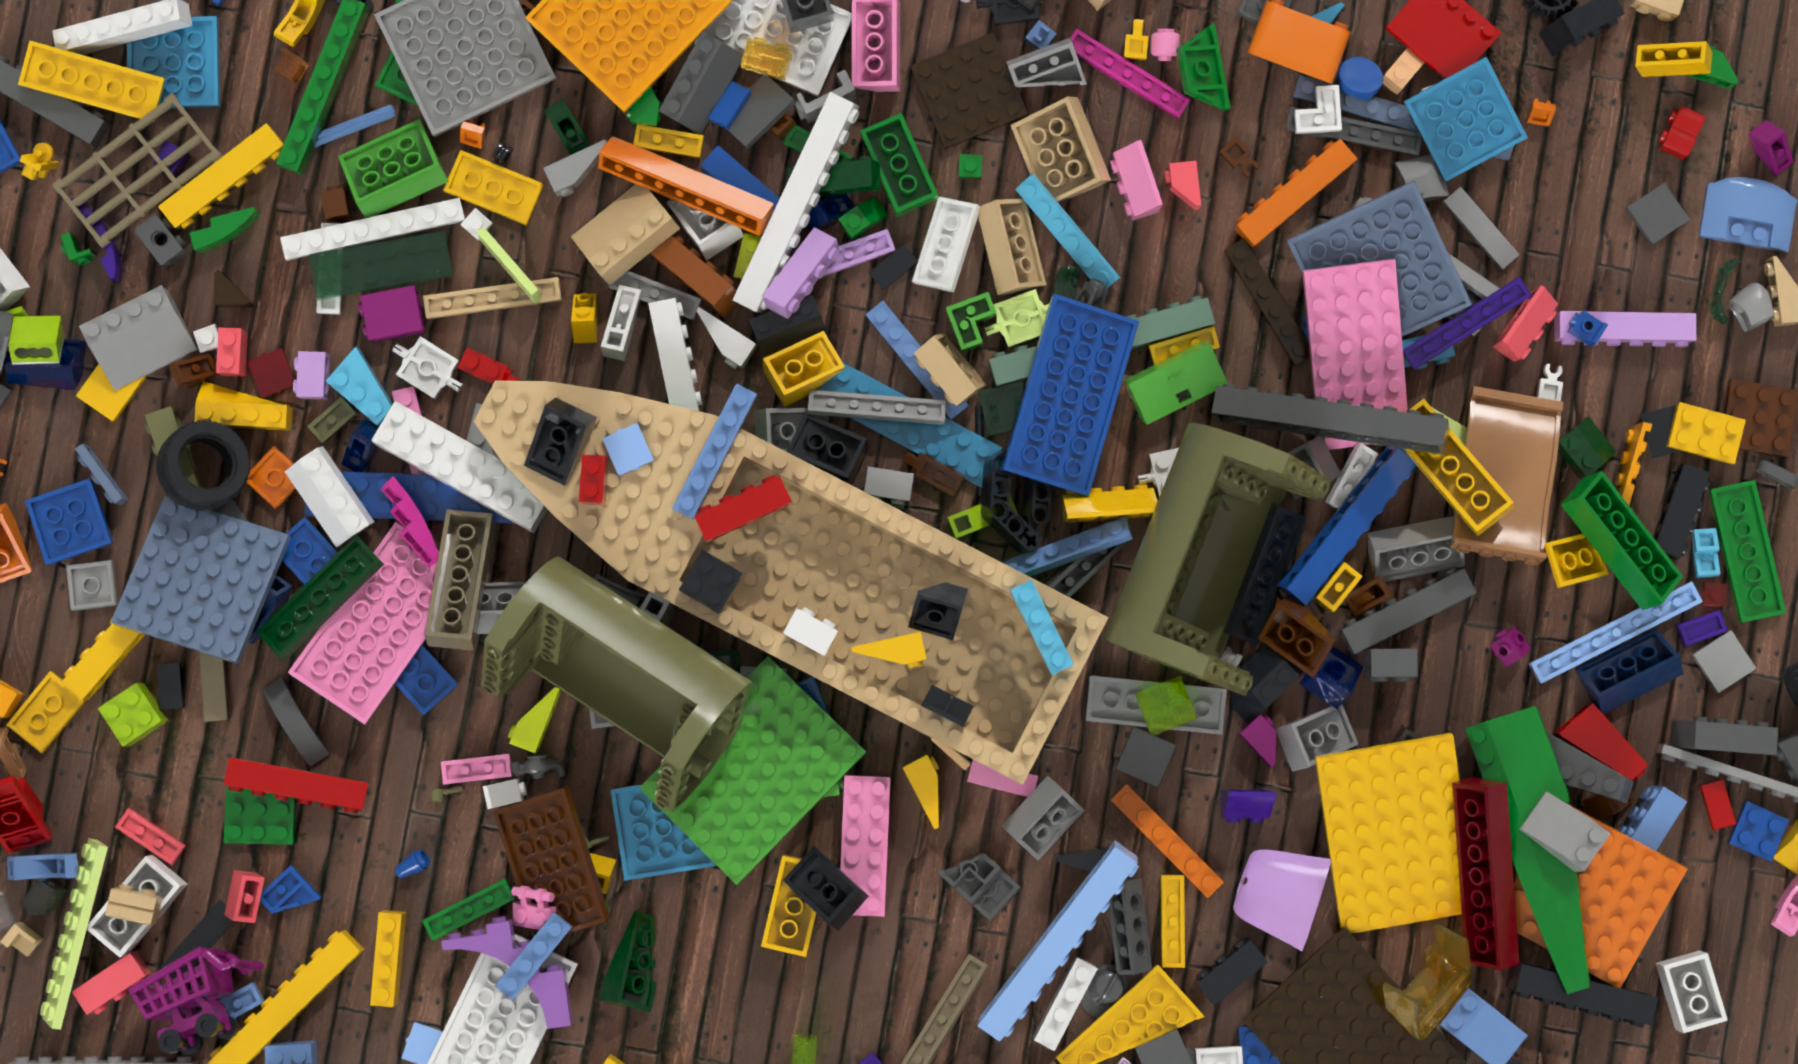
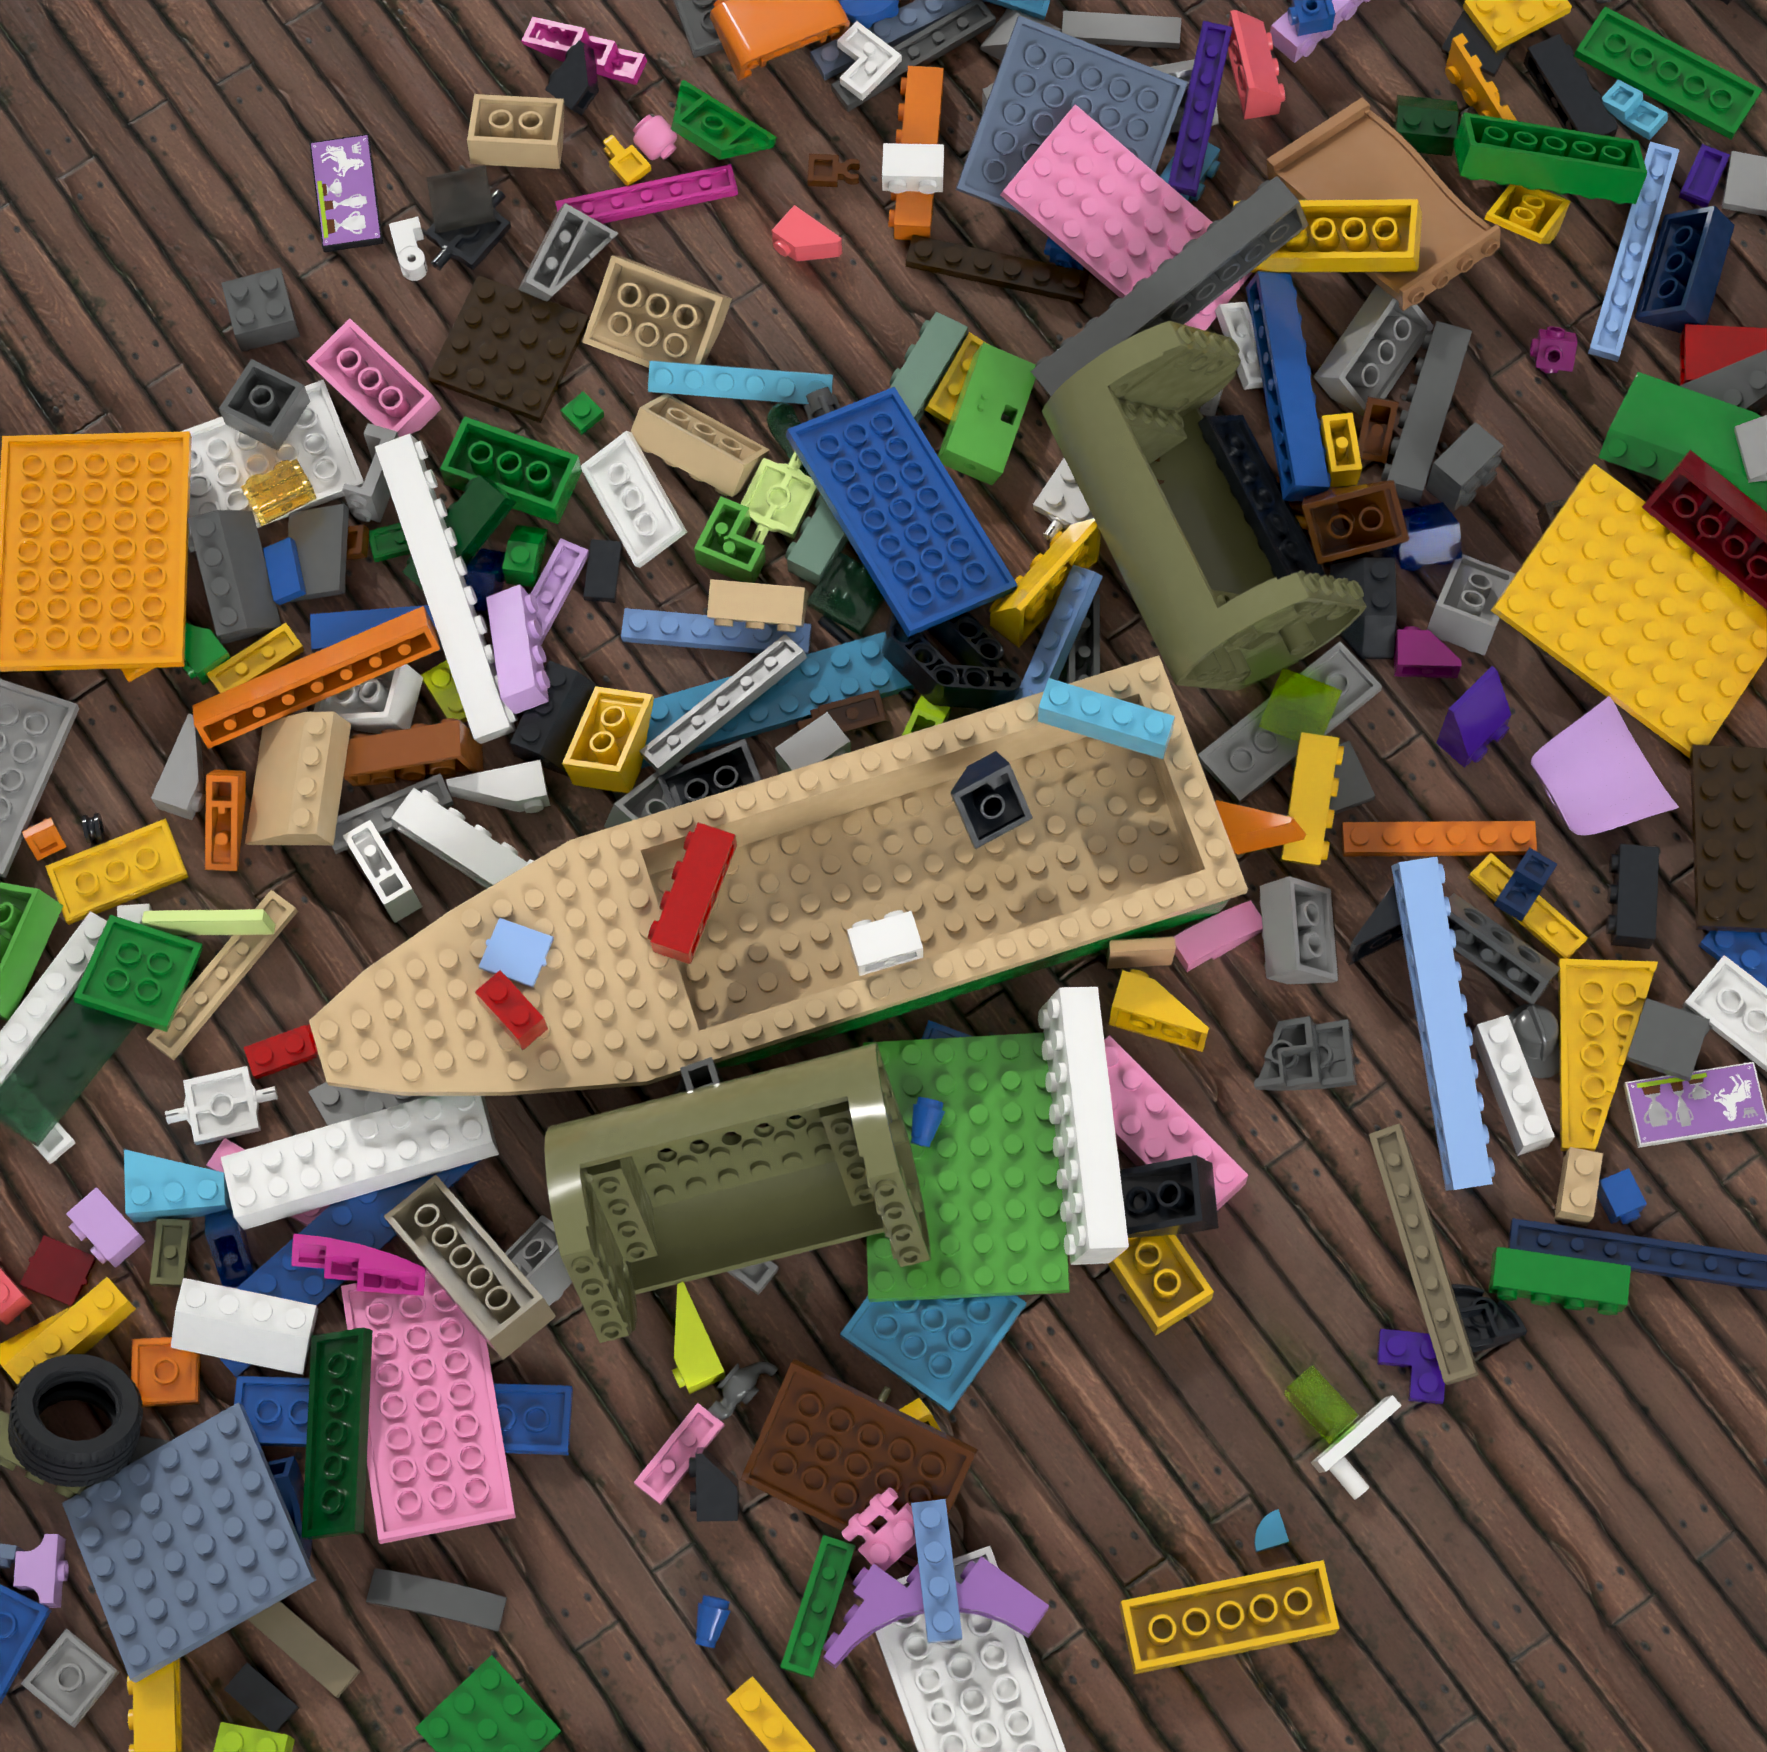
camera: 40 degrees left, 15 degrees down
red brick [223,757,369,814] -> none
magenta brick [358,285,426,343] -> none
olive hand [431,785,463,802] -> none
white slope [483,778,527,809] -> none
black slope [524,398,597,486] -> none
dark green slope [544,99,590,155] -> none
yellow slope [571,293,598,343] -> none
dark green wedge [599,911,656,1012] -> none
medium blue plate [672,383,757,520] -> none
black plate [679,549,743,614] -> none
yellow slope [851,632,927,668] -> none
black panel [921,685,974,727] -> none
medium blue tile [1025,20,1057,49] -> none
bright pink slope [1109,140,1163,221] -> none
white plate [1536,363,1563,401] -> none
clear red plate [1701,582,1728,607] -> none
none -> lavender brick [13,1534,69,1608]
none -> green plate [74,915,203,1032]
none -> orange slope [205,770,246,871]
none -> black slope [689,1447,739,1522]
none -> white brick [882,143,944,194]
none -> blue cone [911,1097,945,1148]
none -> white brick [1038,987,1129,1265]
none -> orange slope [1215,800,1307,855]
none -> yellow brick [1280,732,1344,867]
none -> dark blue slope [1494,848,1557,922]

